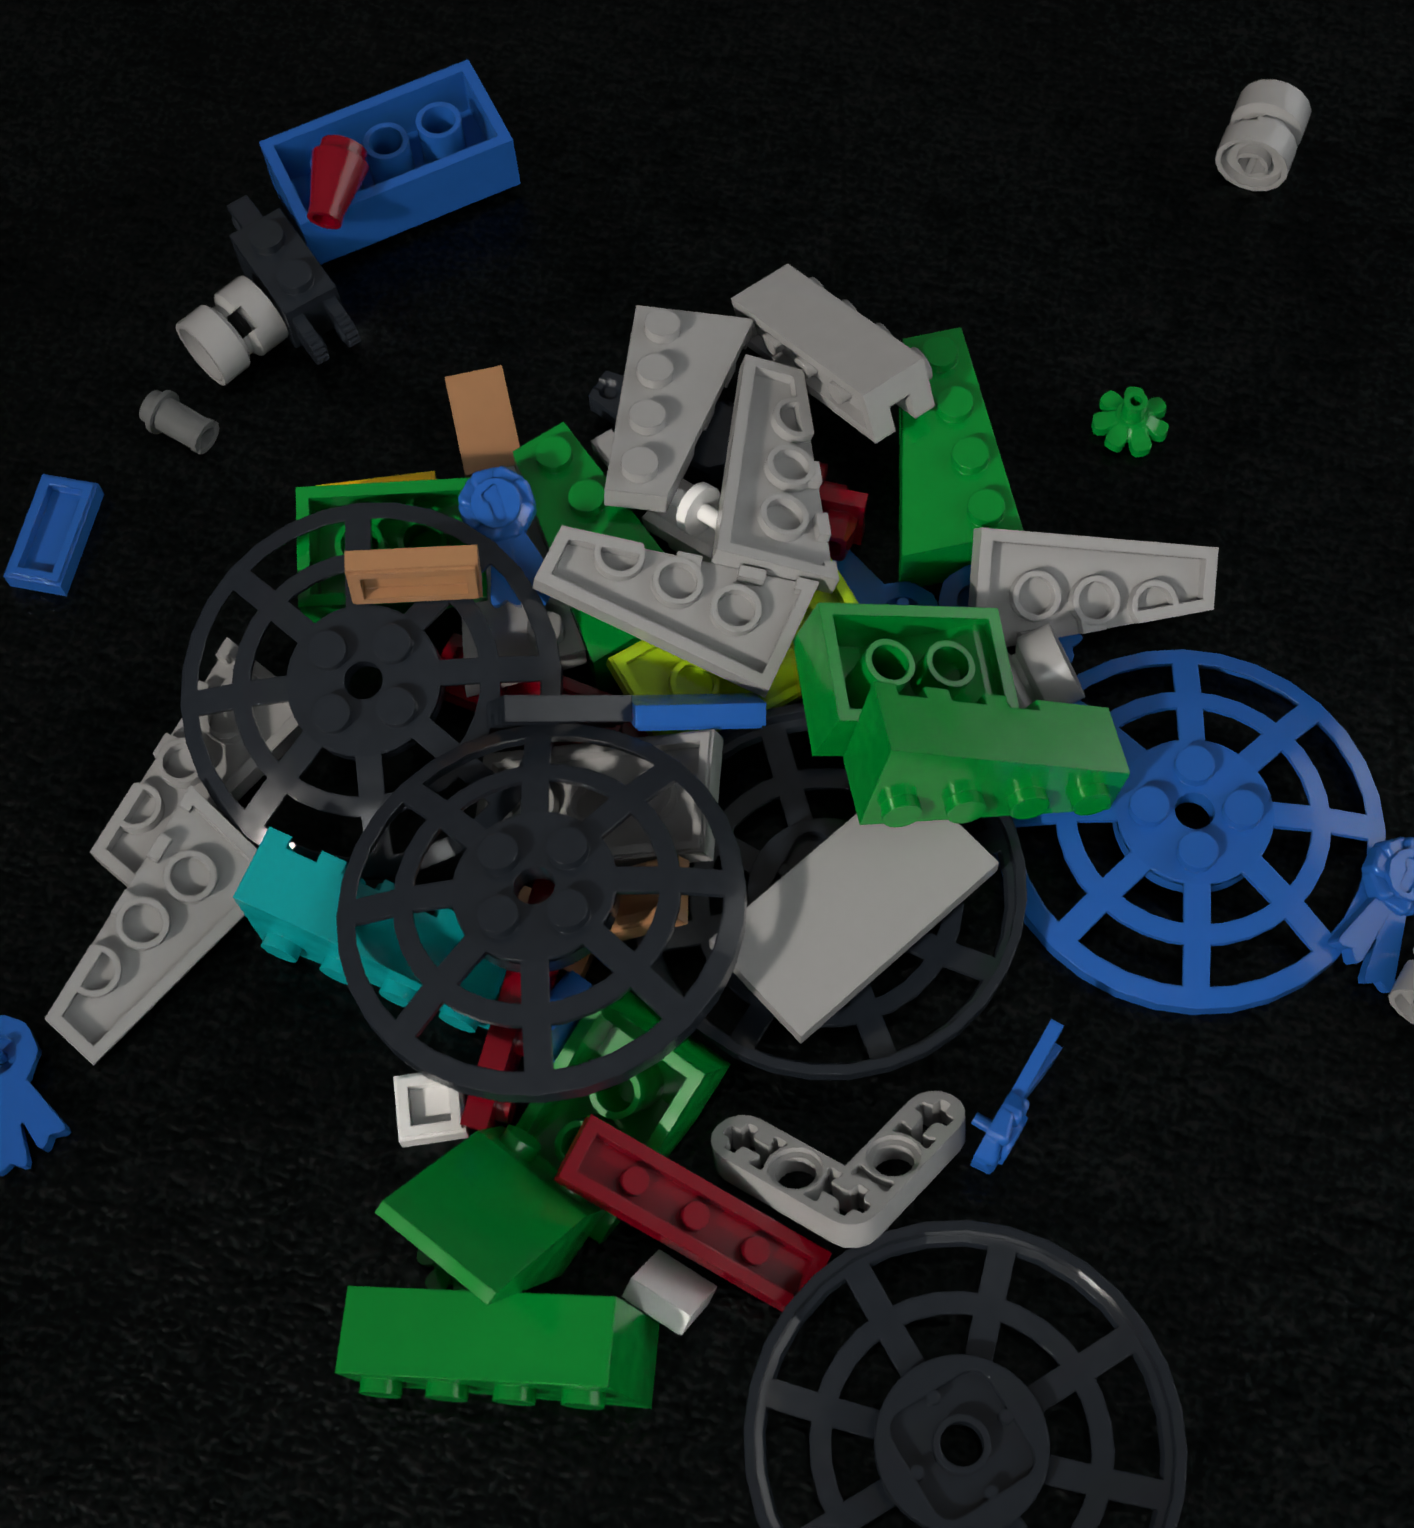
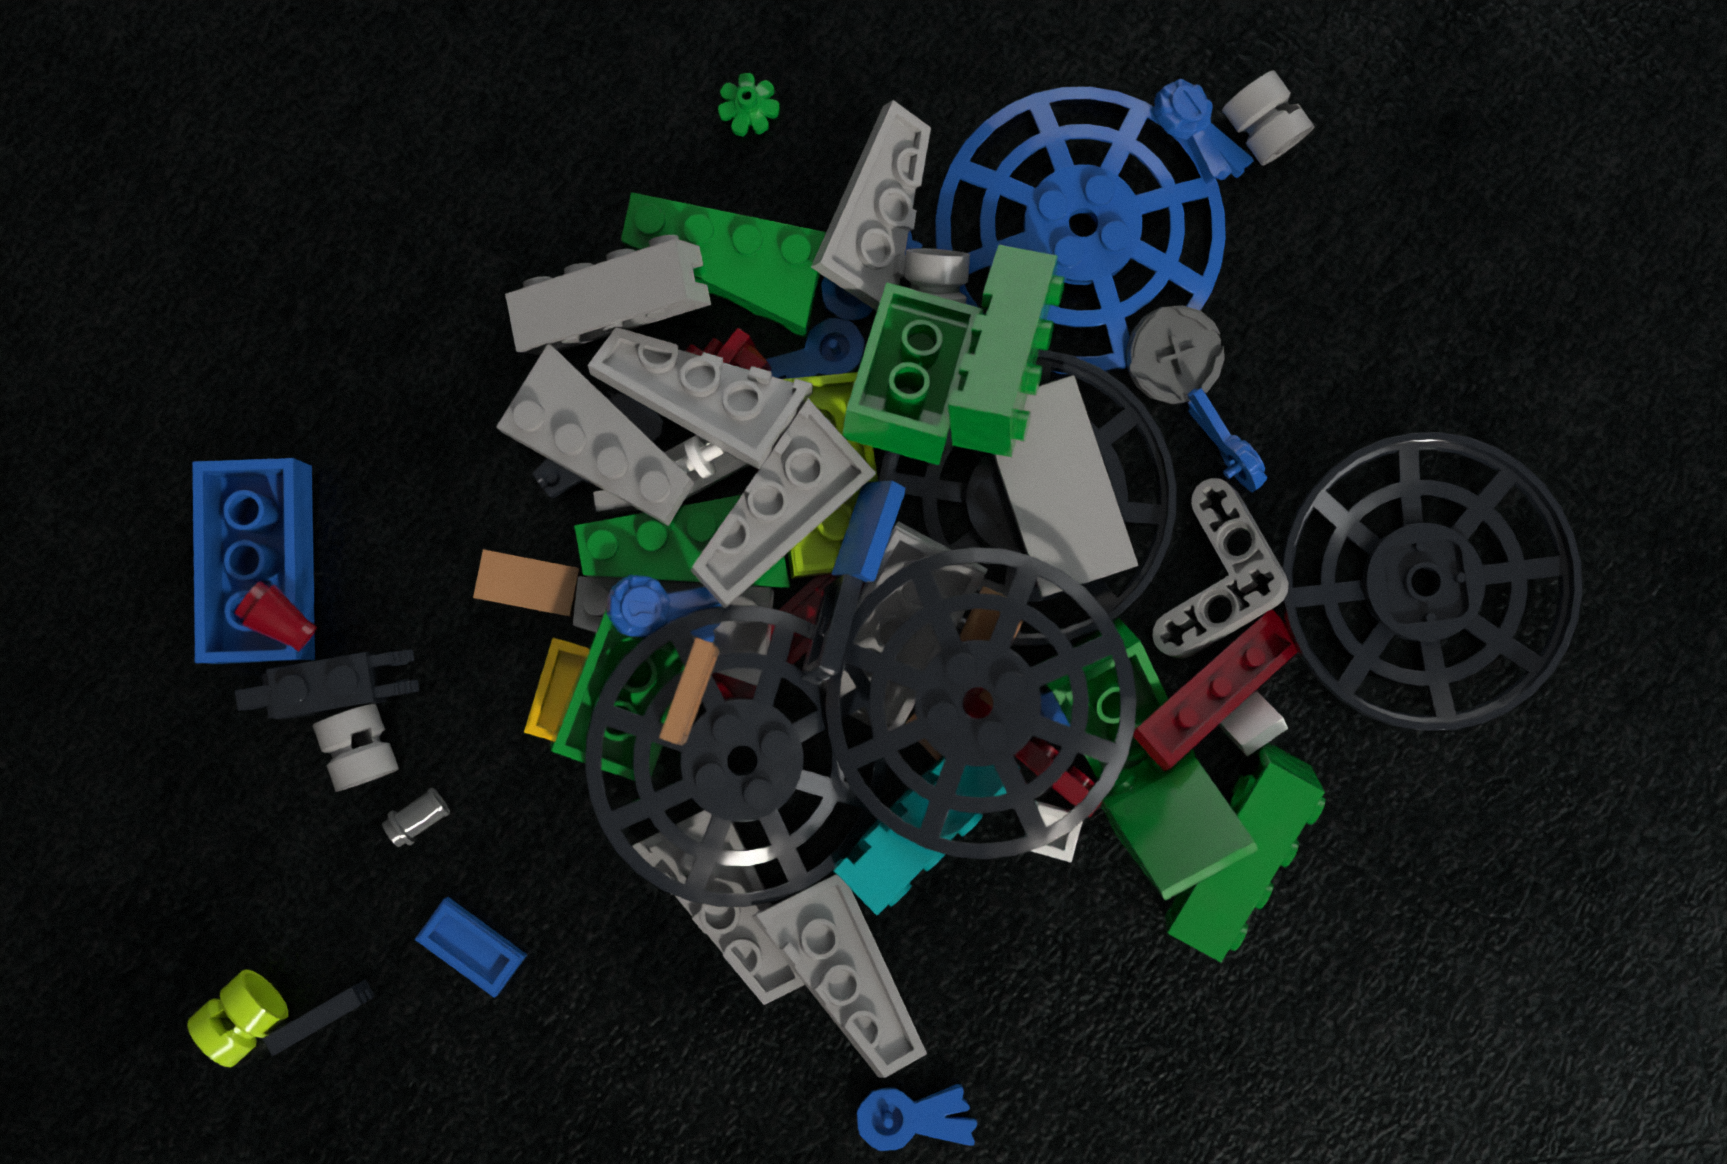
camera: 70 degrees left, 20 degrees up
none -> dark grey tile [1126,305,1225,404]

